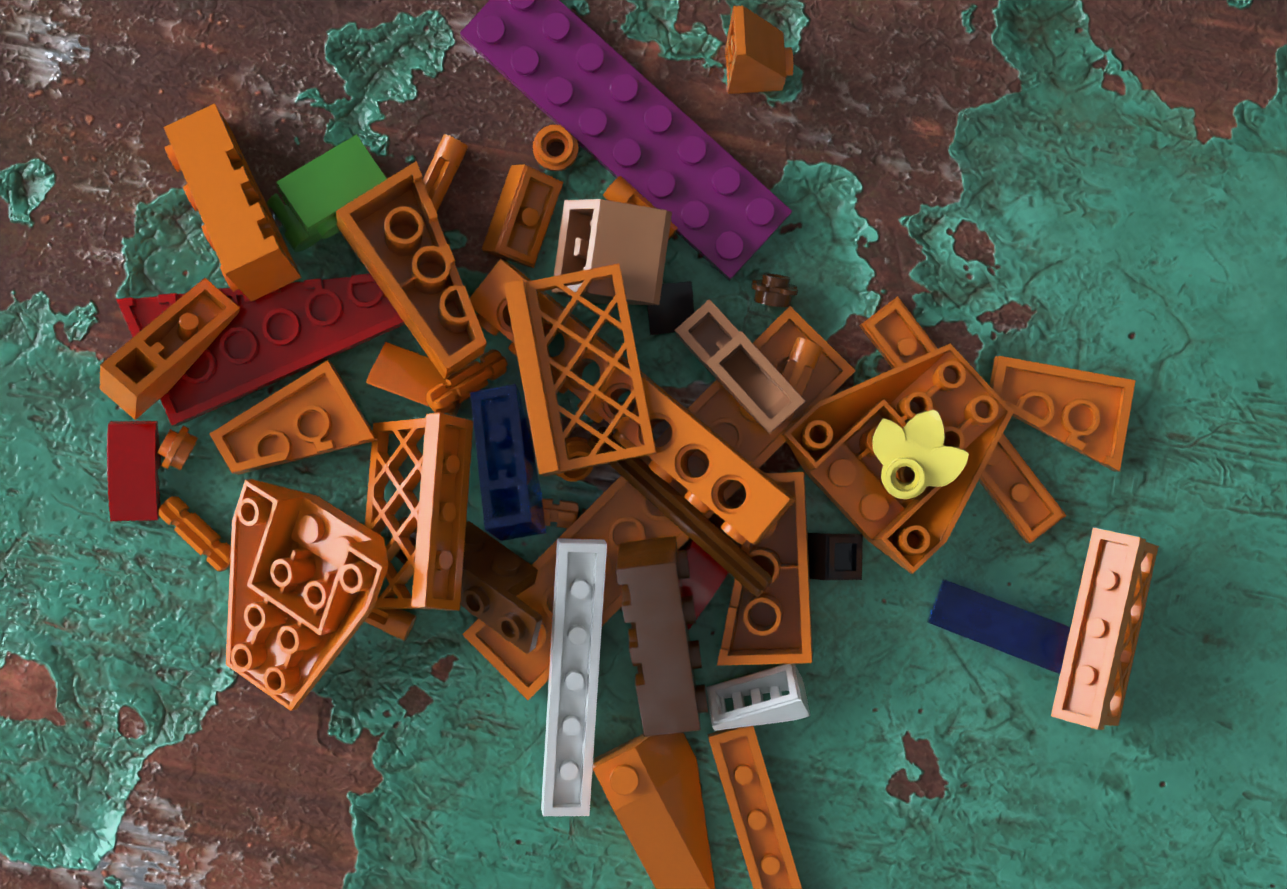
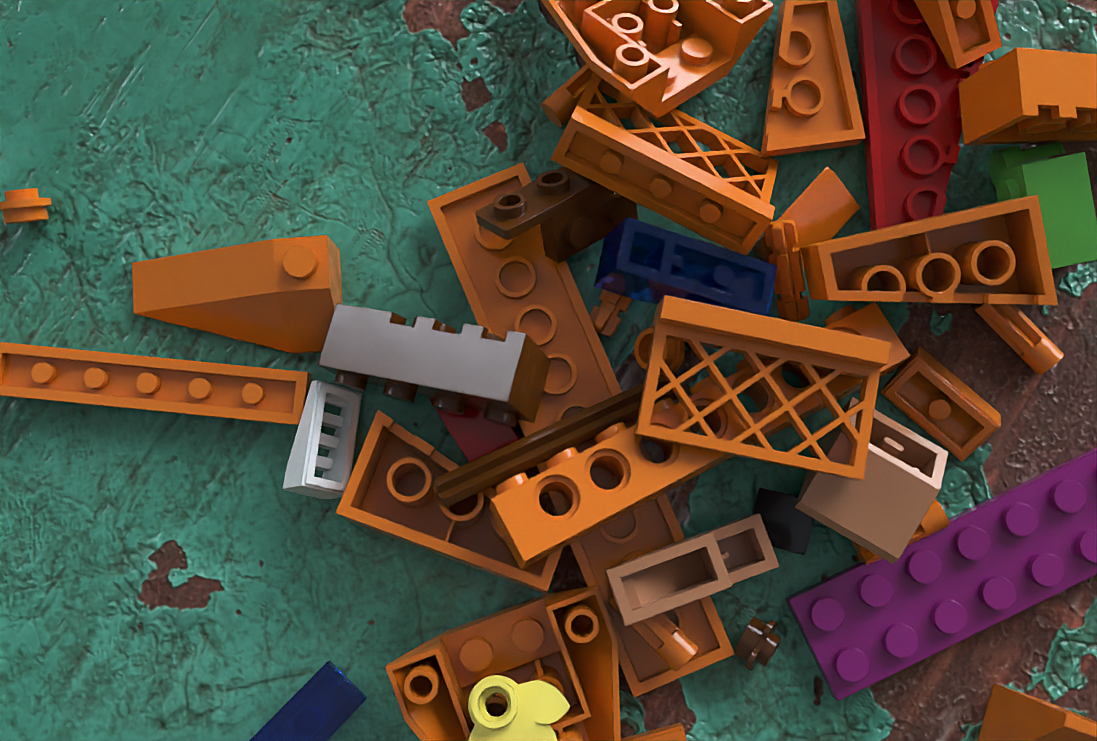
camera: 120 degrees right, 5 degrees down
orange plate [533,124,579,171] -> none
white plate [541,538,607,816] -> none
black slope [808,533,863,580] -> none

